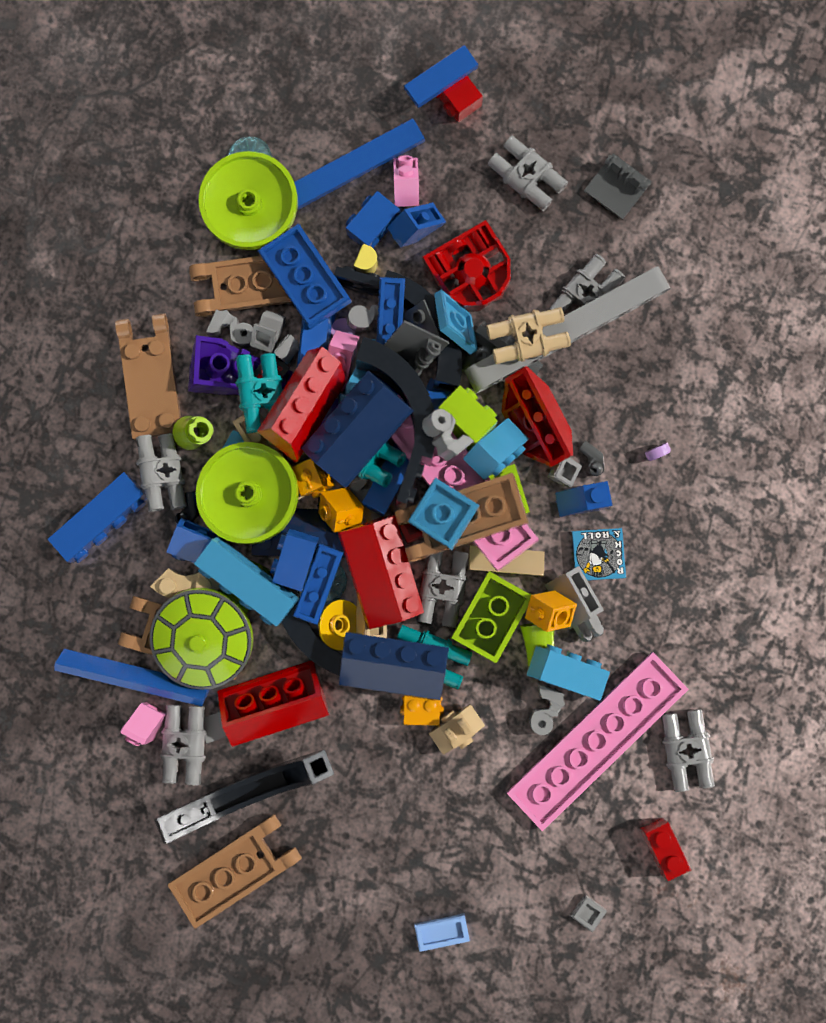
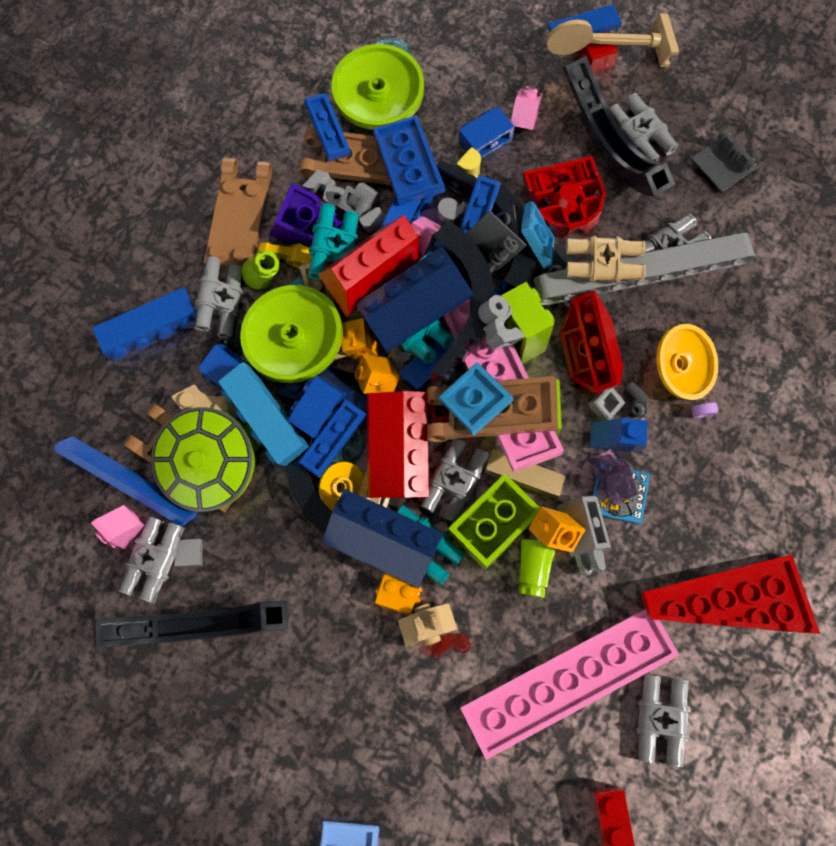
camera: 20 degrees right, 10 degrees down
medium nougat hinge [168,814,302,929] -> none
red slope [217,660,329,747] -> none
blue tile [294,119,425,210] -> none
blue slope [387,203,446,247] -> none
dark azure brick [463,418,529,480] -> none
dark azure brick [527,644,610,701] -> none
light grey leg [529,684,565,735] -> none
none -> yellow piece [256,242,312,269]
none -> blue tile [304,93,351,162]
none -> clear red arm [430,633,472,658]
none -> tan piece [546,13,679,67]
none -> black arch [562,56,676,196]
none -> clear purple slope [588,449,637,506]
none -> red wing [640,554,820,634]
none -> yellow dish [656,324,718,400]

